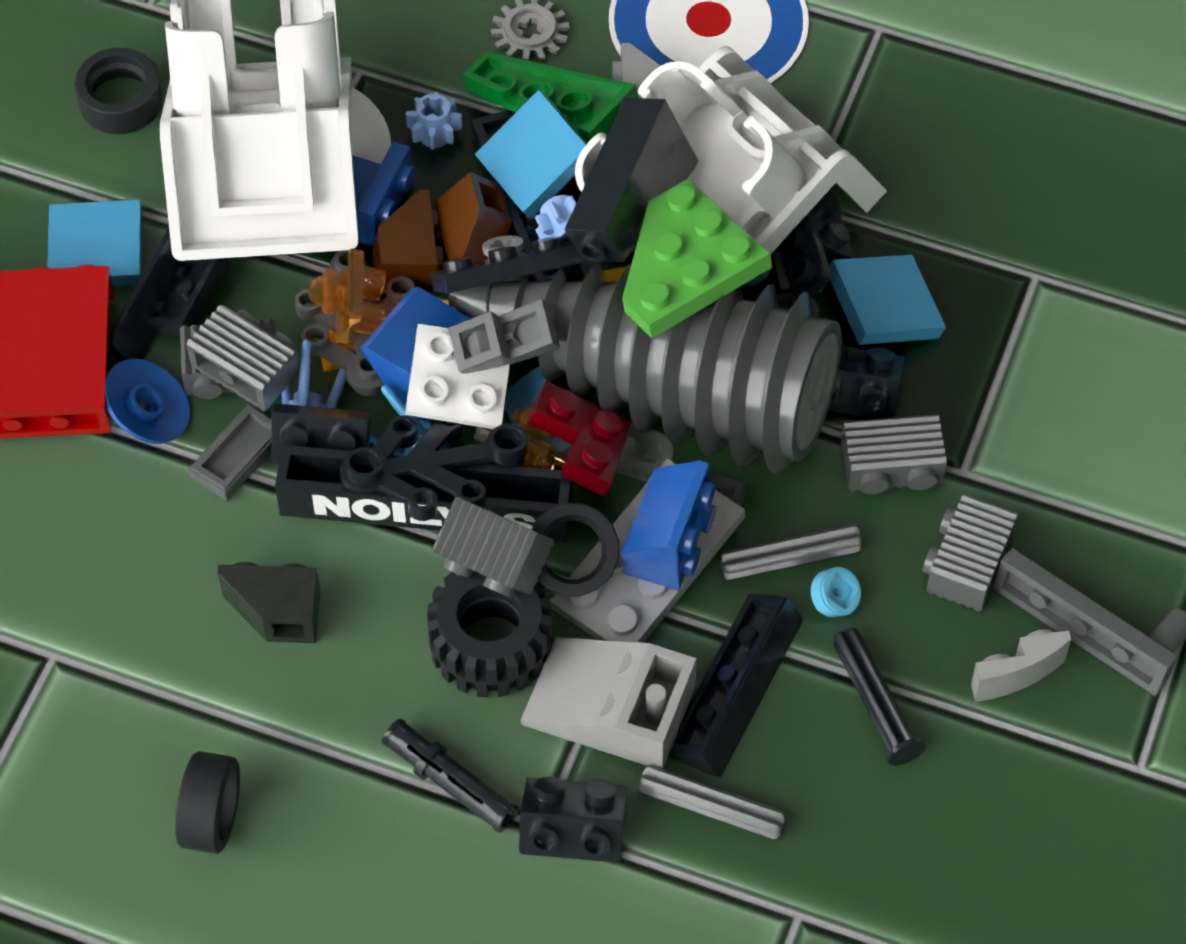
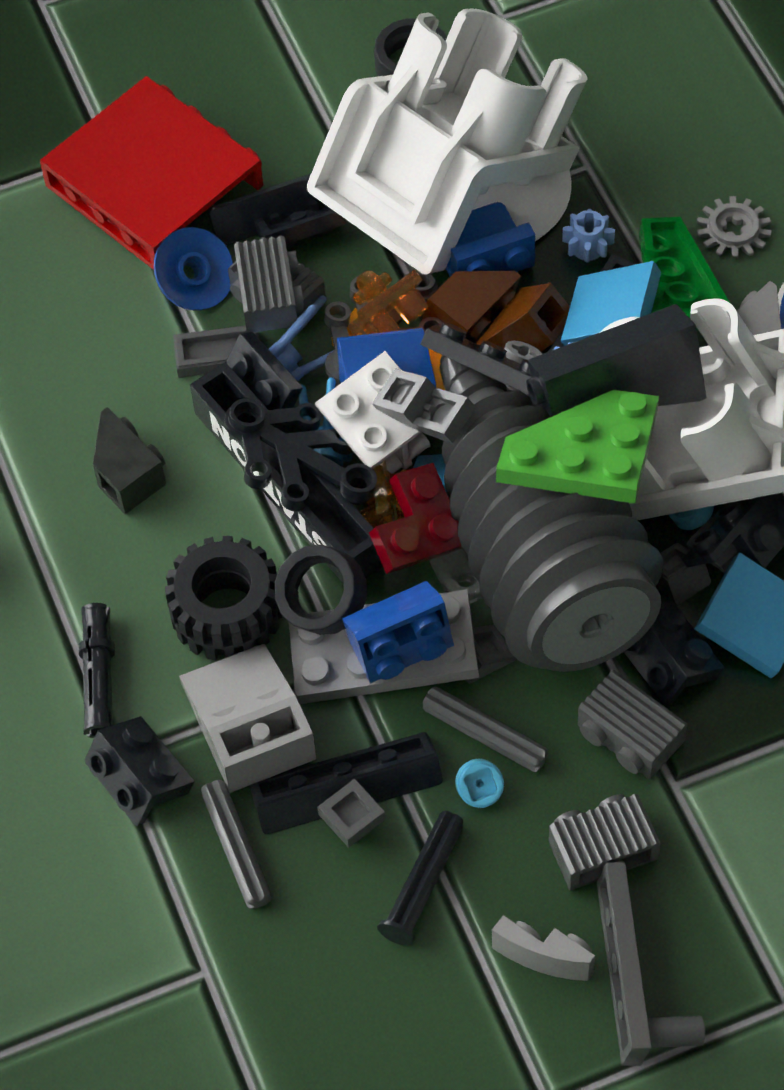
camera: 50 degrees right, 0 degrees up
dark azure tile [47,199,143,286] -> none
dark grey brick [432,497,554,597] -> none
none -> dark grey tile [318,779,385,848]

